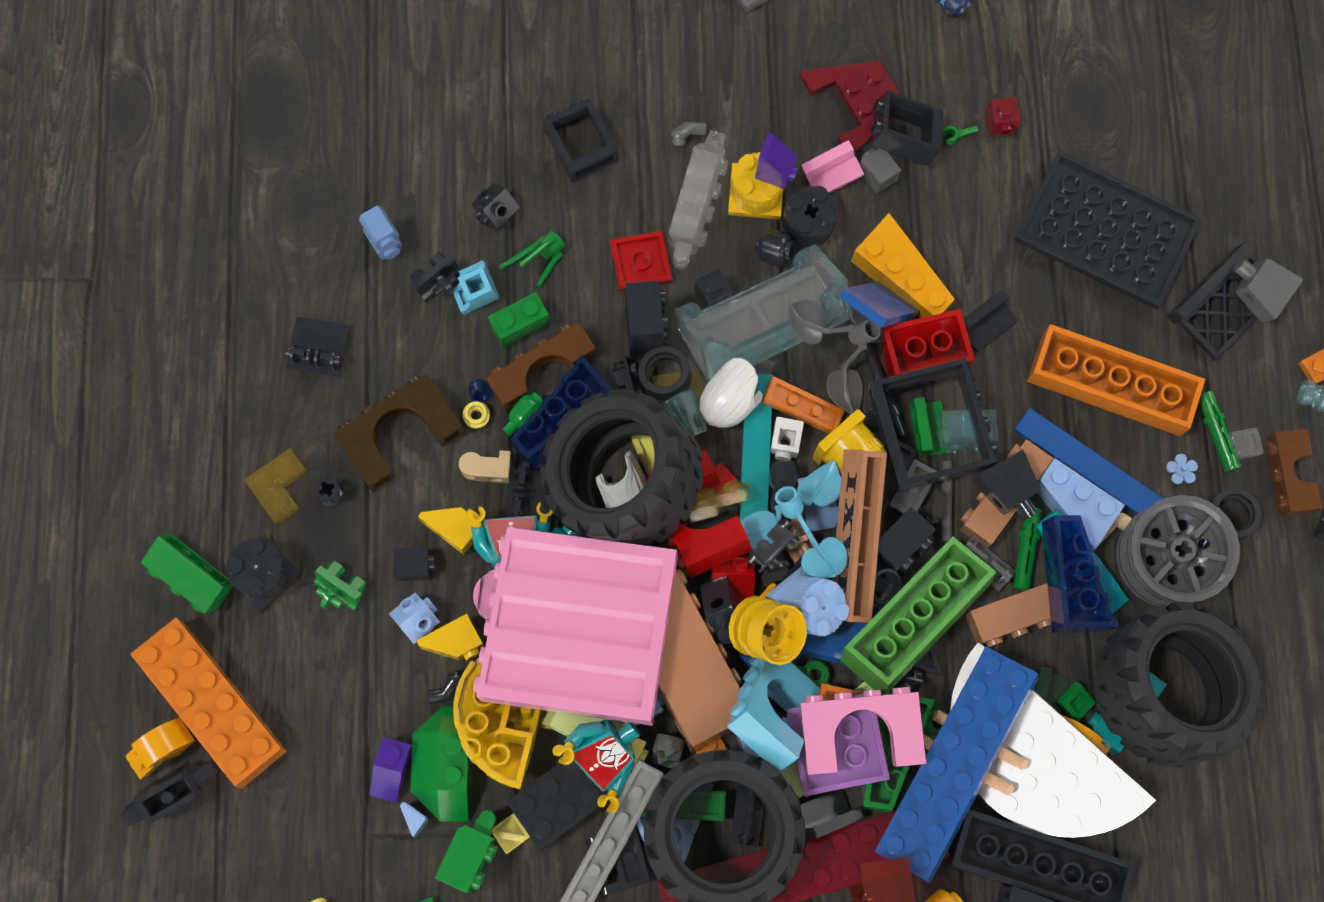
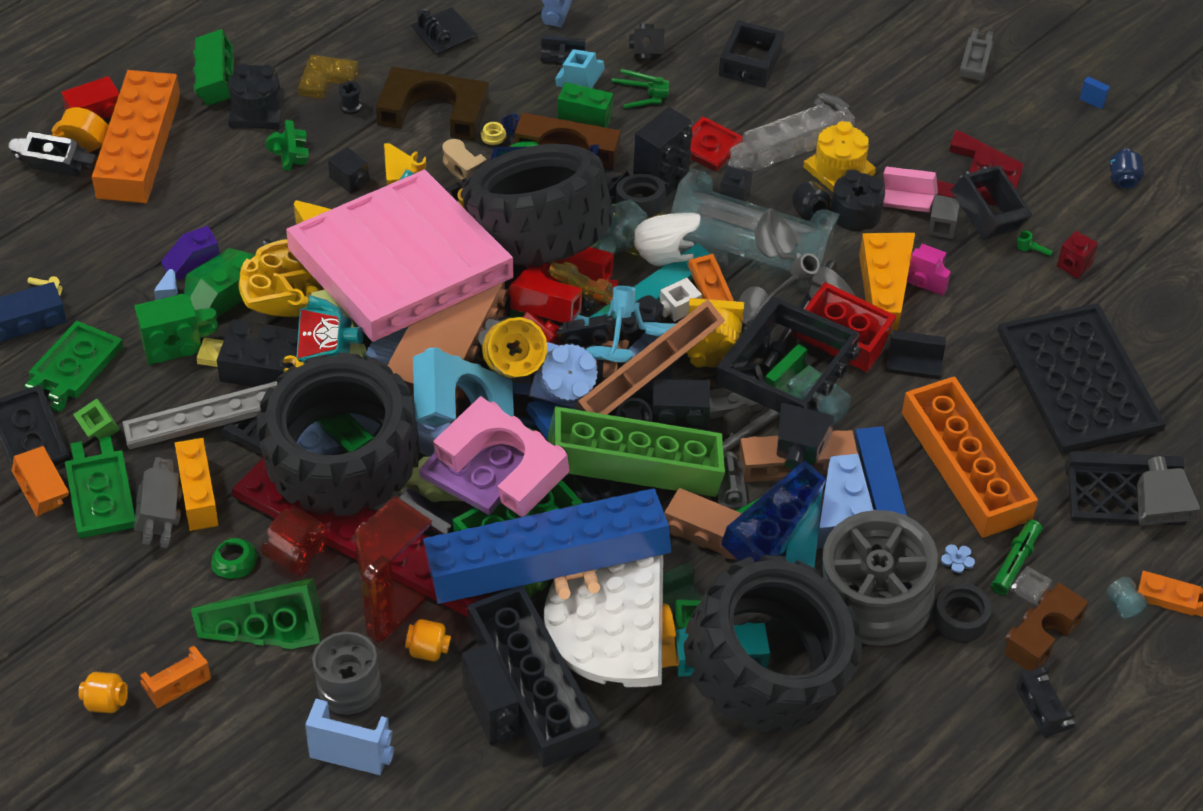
camera: 50 degrees right, 25 degrees down
light blue brick [389,592,440,644] -> none
dark purple slope [755,133,799,189] -> none
blue tile [839,281,919,327] -> none
none -> red brick [61,76,119,120]
none -> dark pink brick [907,244,951,296]

